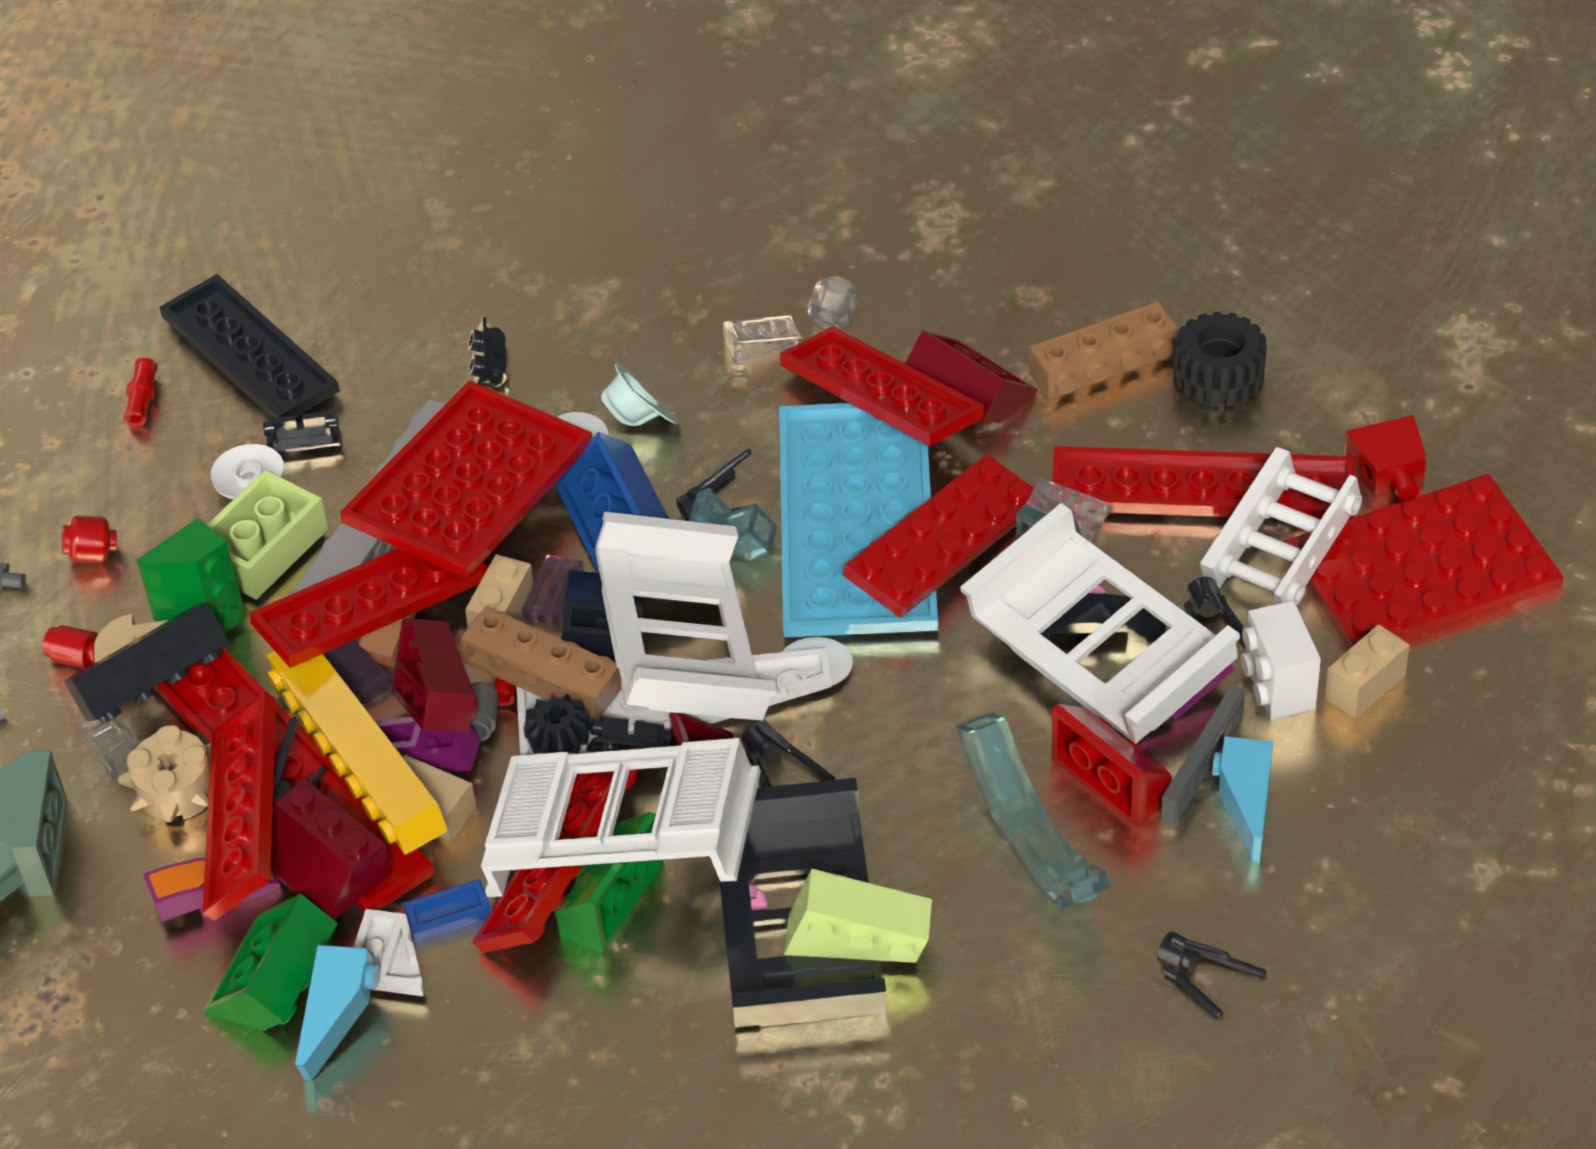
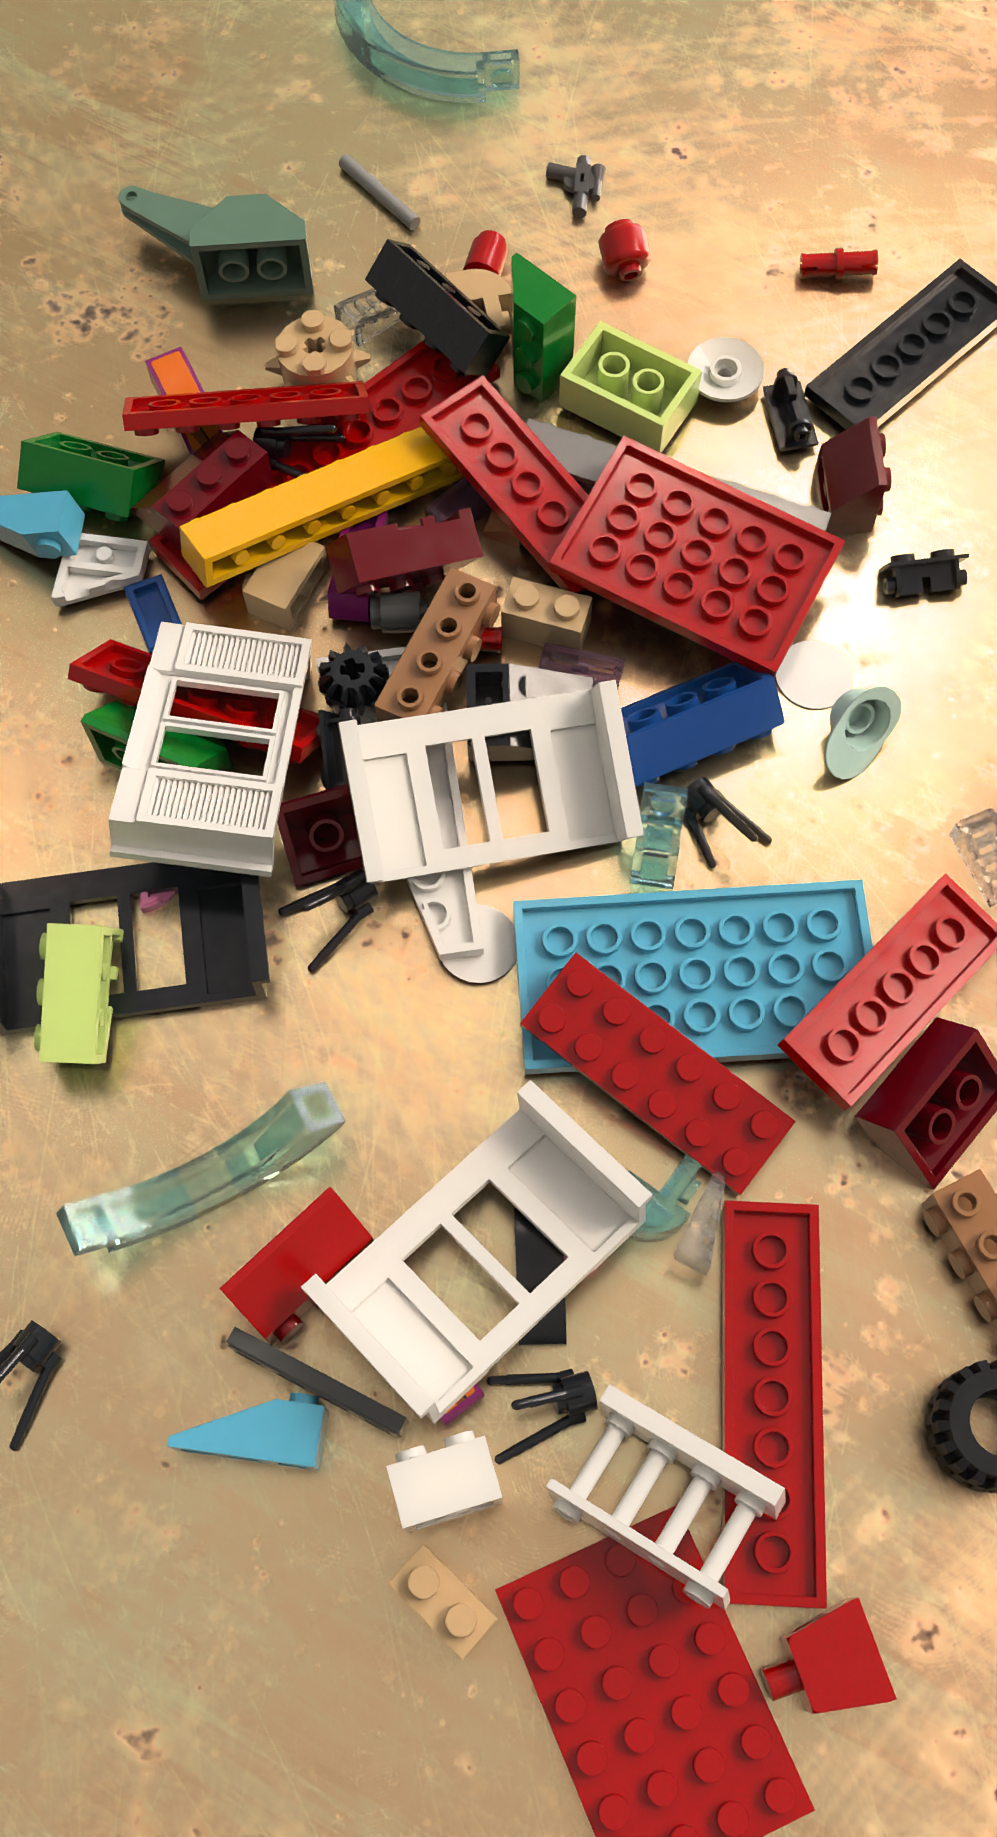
camera: 85 degrees right, 20 degrees up
none -> dark red slope [815,417,892,534]

